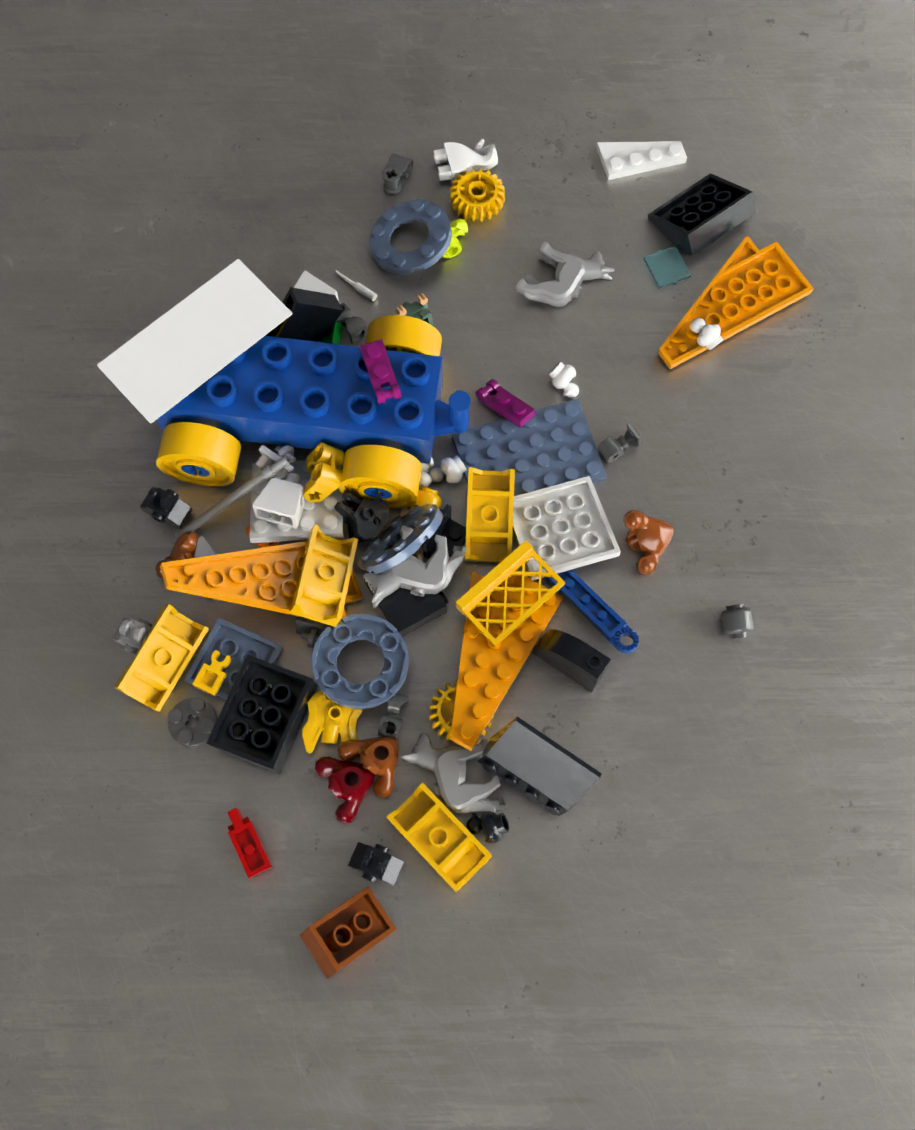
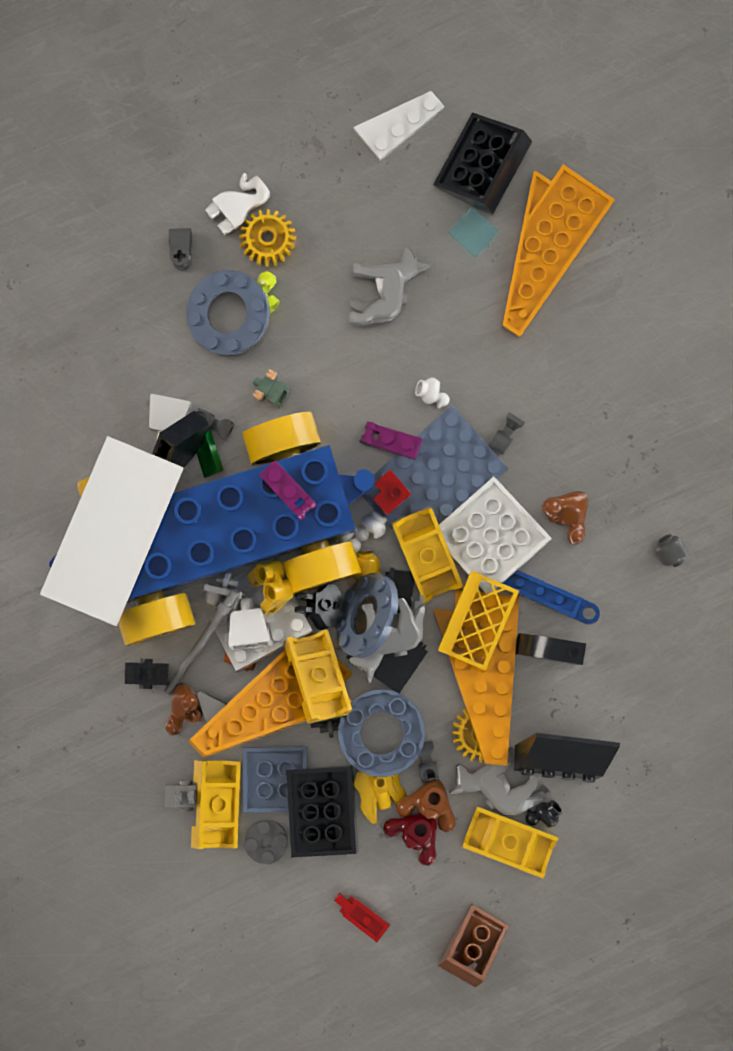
camera: 30 degrees left, 15 degrees up
yellow plate [192,650,231,696] -> none
white piece [335,270,378,301] -> none
black hinge [348,842,405,886] -> none
white animal [690,318,724,351] -> none
none -> red brick [373,470,411,515]

